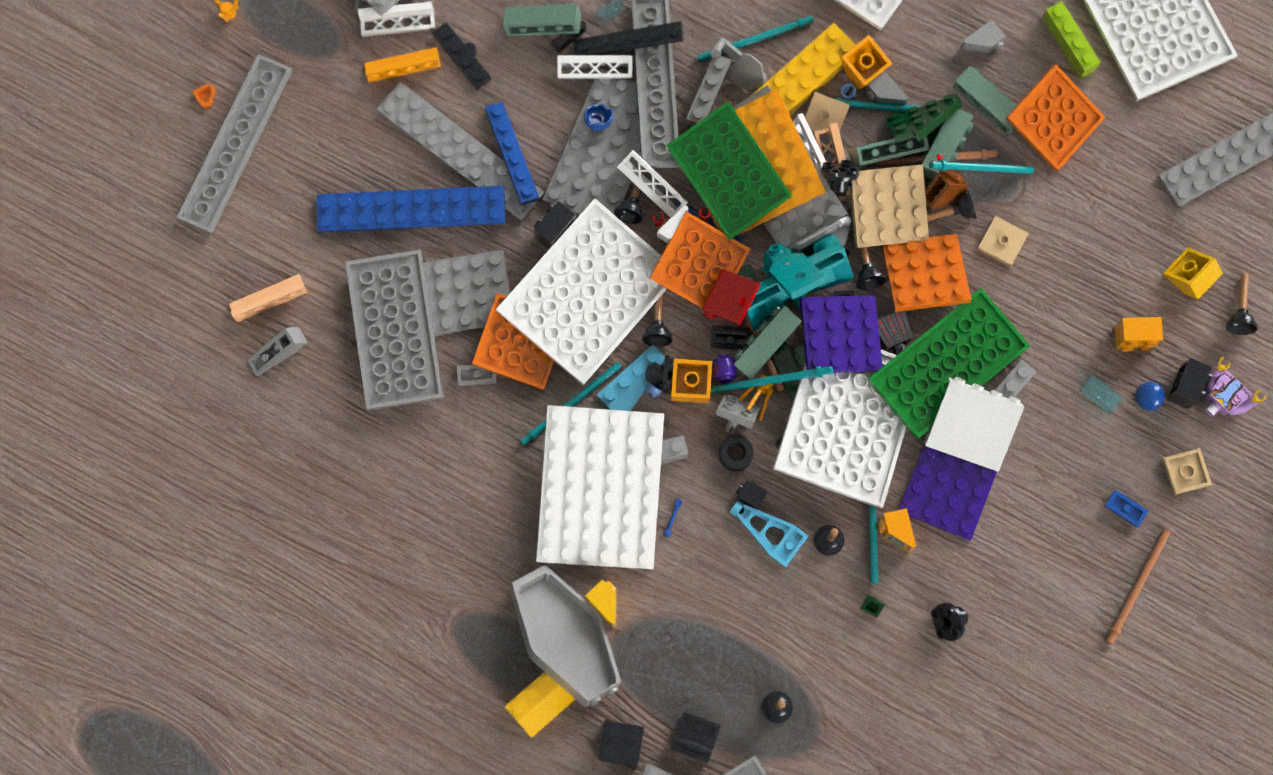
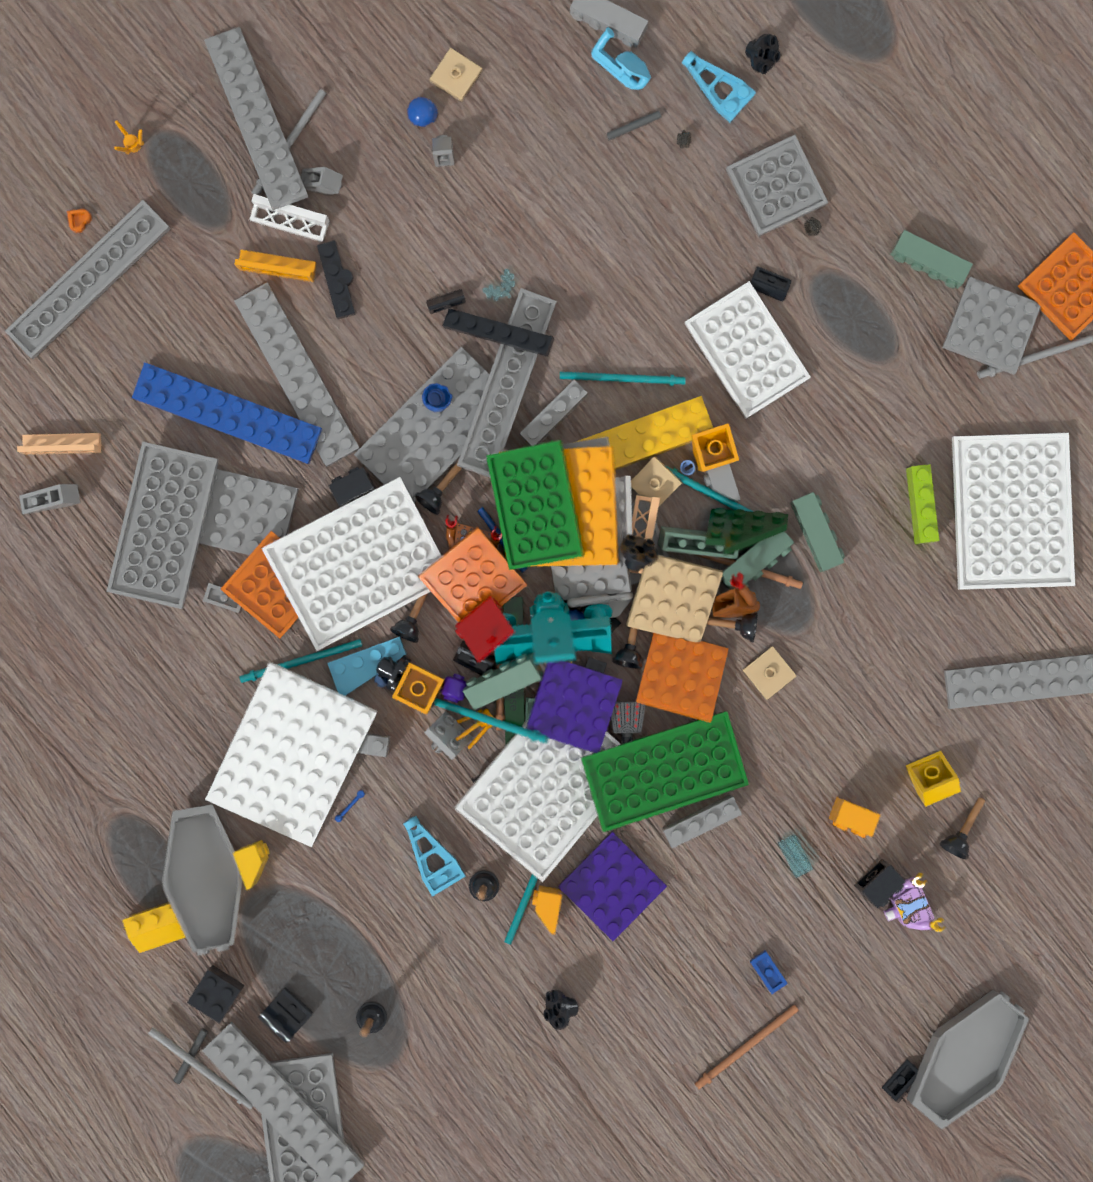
camera: 25 degrees right, 10 degrees up
blue plate [485,102,539,206] -> none
sand green brick [503,3,581,36] -> none
white fence [558,55,632,79] -> none
white fence [617,150,688,218] -> none
white slope [657,205,689,243] -> none
light grey piece [710,38,767,89] -> none
black tyre [719,435,753,471] -> none
black brick [736,481,767,510] -> none
dark green slope [860,594,886,618] -> none
white panel [924,377,1024,472] -> none
teal bar [929,160,1034,174] -> none
light grey slope [960,20,1006,54] -> none
orange plate [1005,64,1106,171] -> none
blue hair [1135,381,1165,411] -> none
tan plate [1162,448,1212,496] -> none

